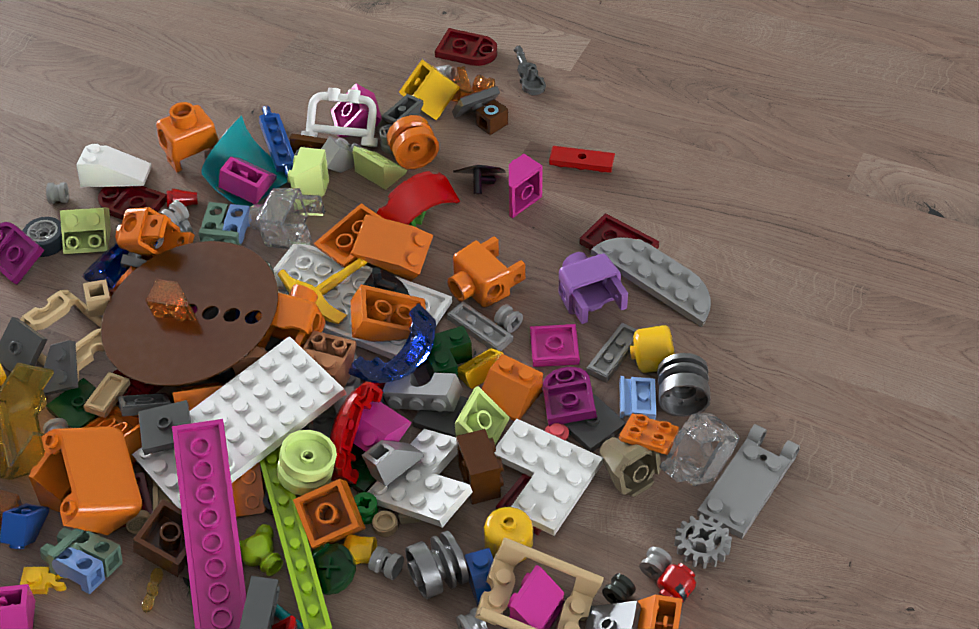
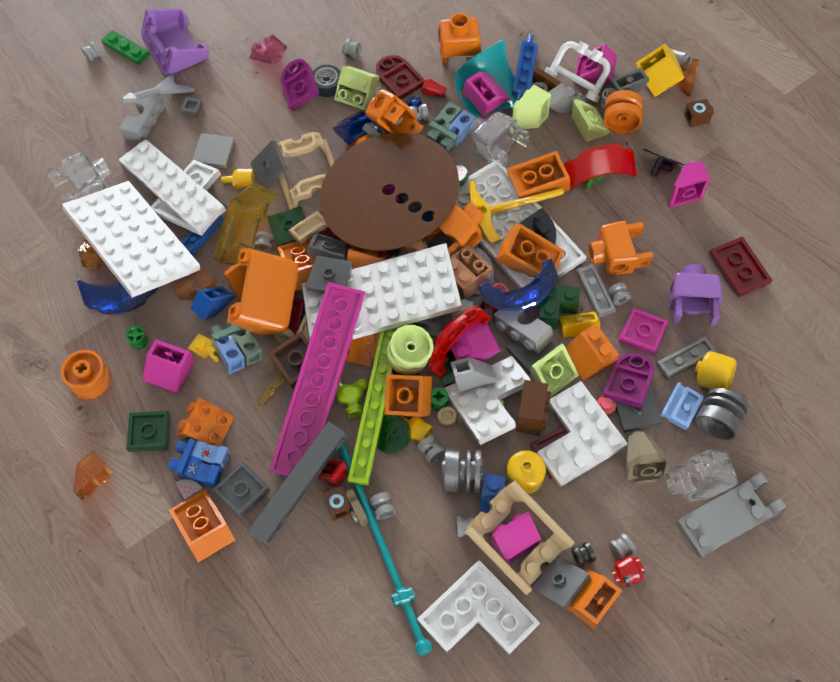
camera: 30 degrees right, 15 degrees up
dark grey wing [36,340,78,397] -> none
white slope [76,144,151,187] -> none
tan brick [83,279,110,317] -> none
clear orange slope [146,279,196,321] -> none
light grey wheel [159,200,189,226] -> none
orange slope [350,214,433,281] -> none
dark red tile [435,28,498,66] -> none
dark grey plate [452,86,500,118] -> none
clear orange wheel [472,74,495,93] -> none
dark grey piece [514,45,546,95] -> none
red tile [549,146,615,173] -> none
light grey plate [590,238,711,327] -> none
orange bracket [619,413,679,456] -> none
light grey gear [674,514,732,569] -> none

